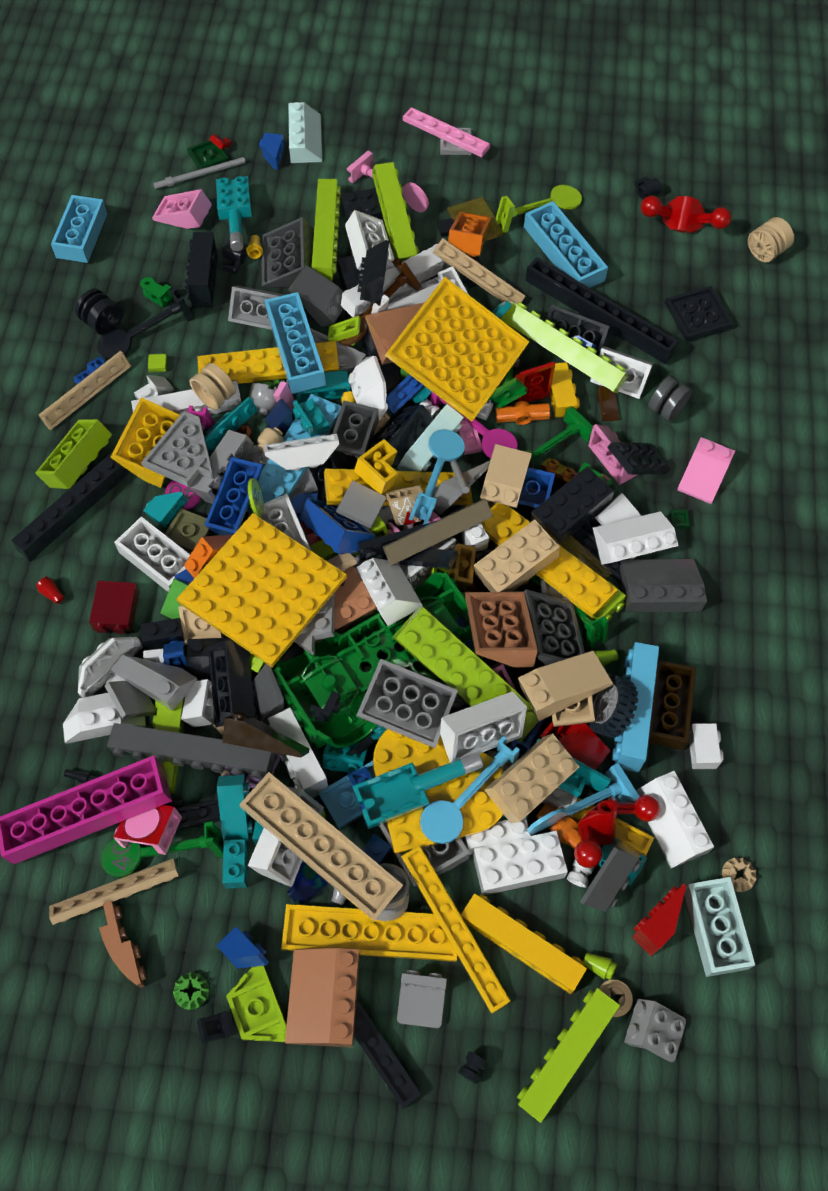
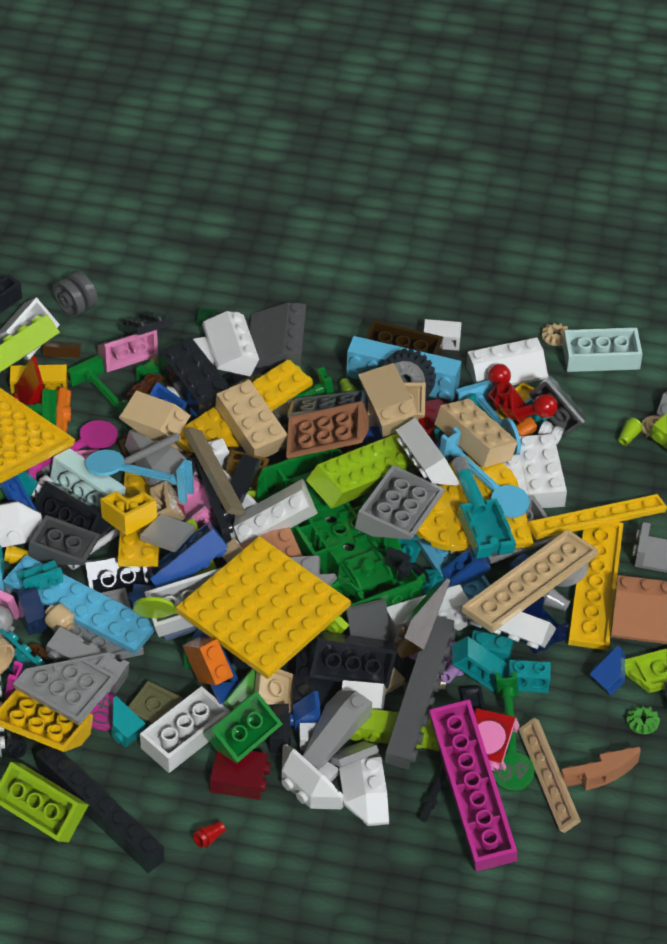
camera: 85 degrees left, 15 degrees down
blue slope [204,457,264,535] -> none
white wedge [263,434,339,470] -> none
yellow brick [461,893,587,994] -> none
red slope [632,884,686,956] -> none
bright pink slope [677,437,735,504] -> none
none -> green slope [203,691,283,763]

